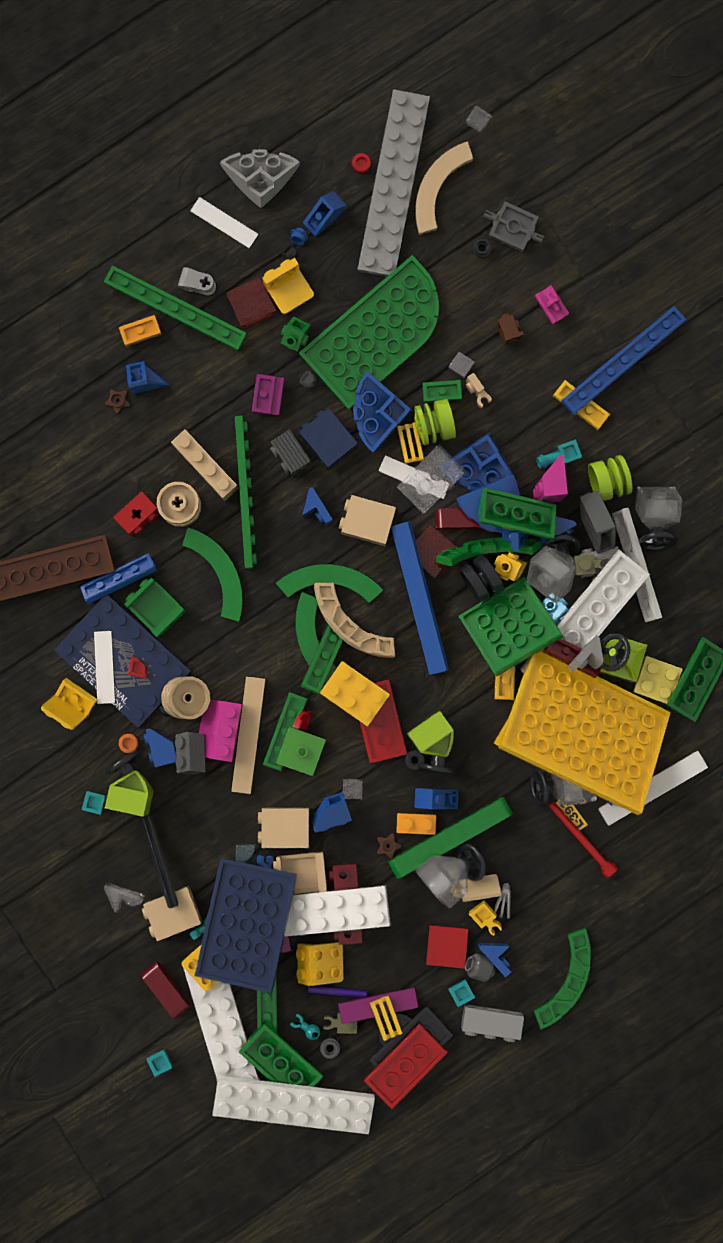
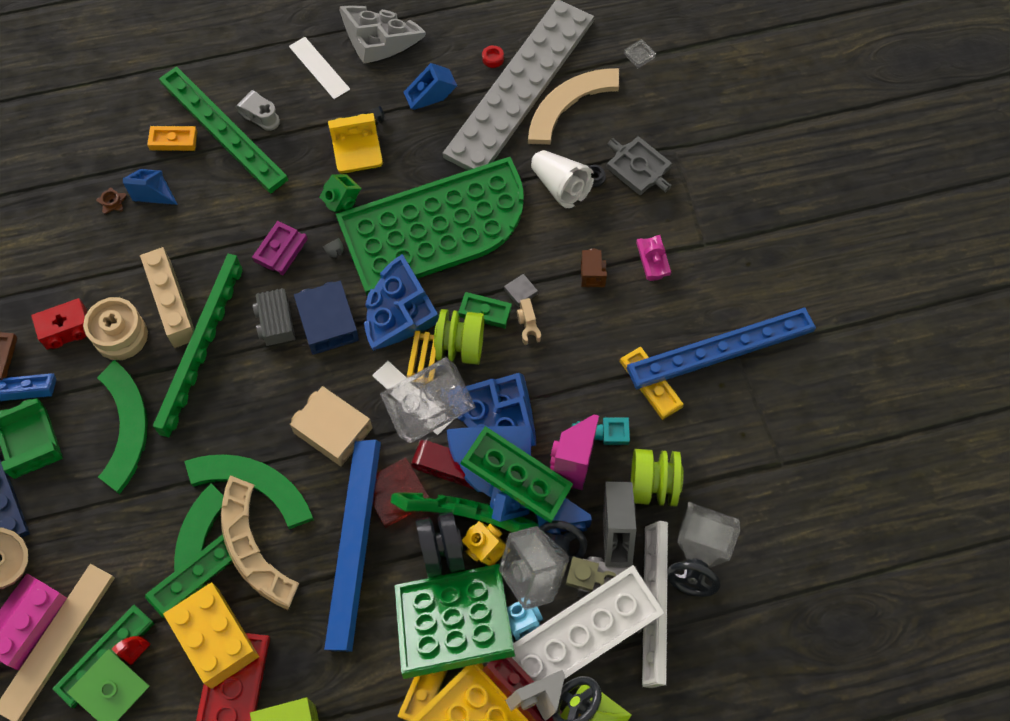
camera: 25 degrees right, 20 degrees down
clear red plate [226,277,276,328] -> none
blue plate [290,228,308,246] -> none
blue slope [303,487,333,526] -> none
none -> white cone [531,150,594,208]

